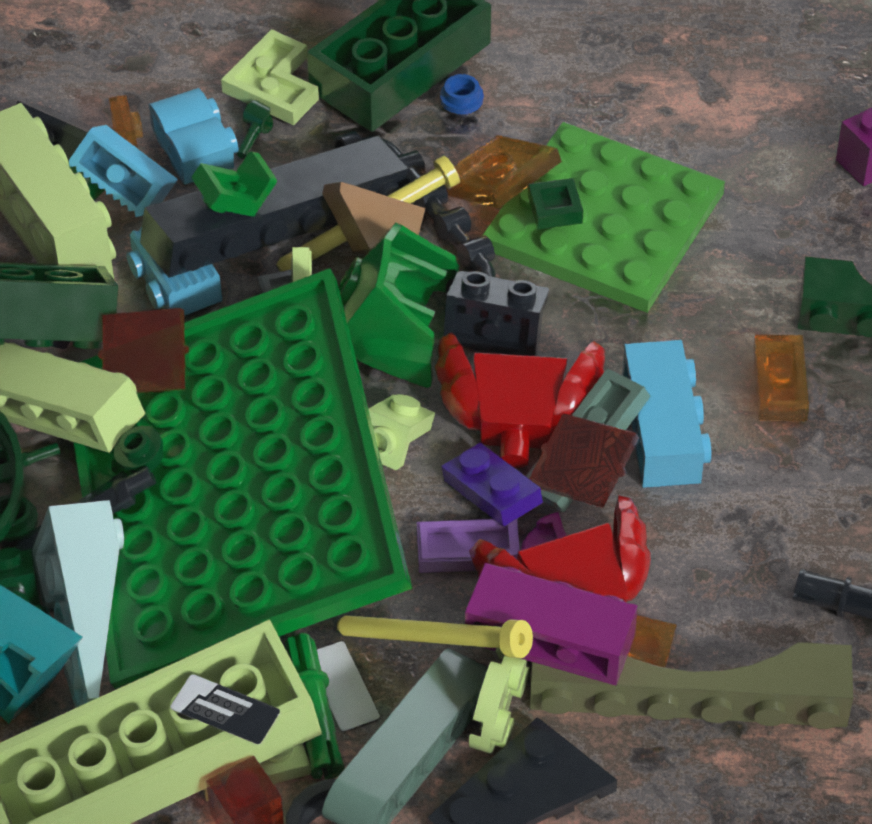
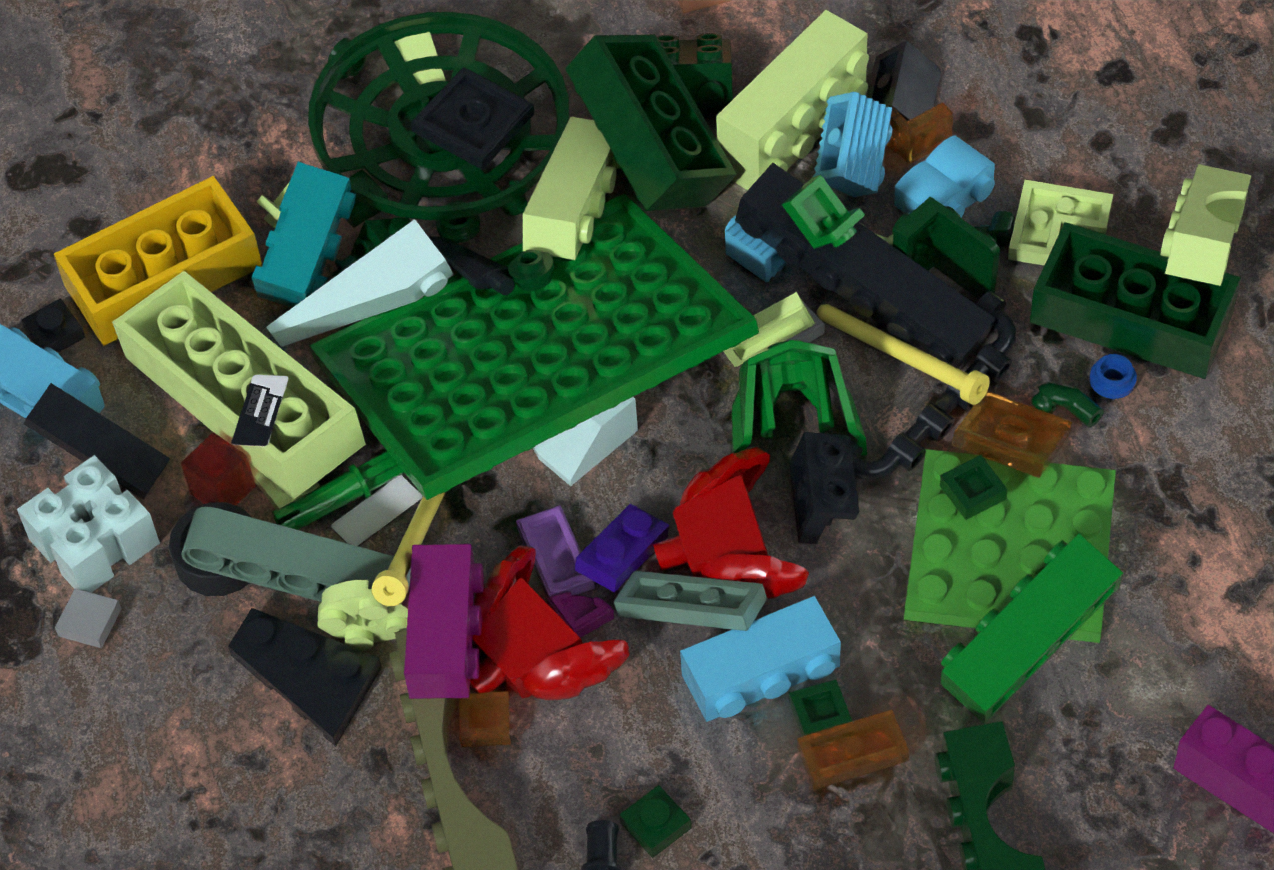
camera: 75 degrees right, 5 degrees up
clear red piece [98,308,189,393] -> none
medium nougat slope [322,182,425,255] -> none
yellowish green bracket [369,394,435,470] -> none
clear red piece [529,413,639,508] -> none
none -> dark green plate [620,785,692,858]
none -> dark green plate [789,679,853,744]
none -> dark green bracket [892,196,1000,299]
none -> green brick [941,533,1123,724]
none -> dark green arm [1031,382,1104,428]

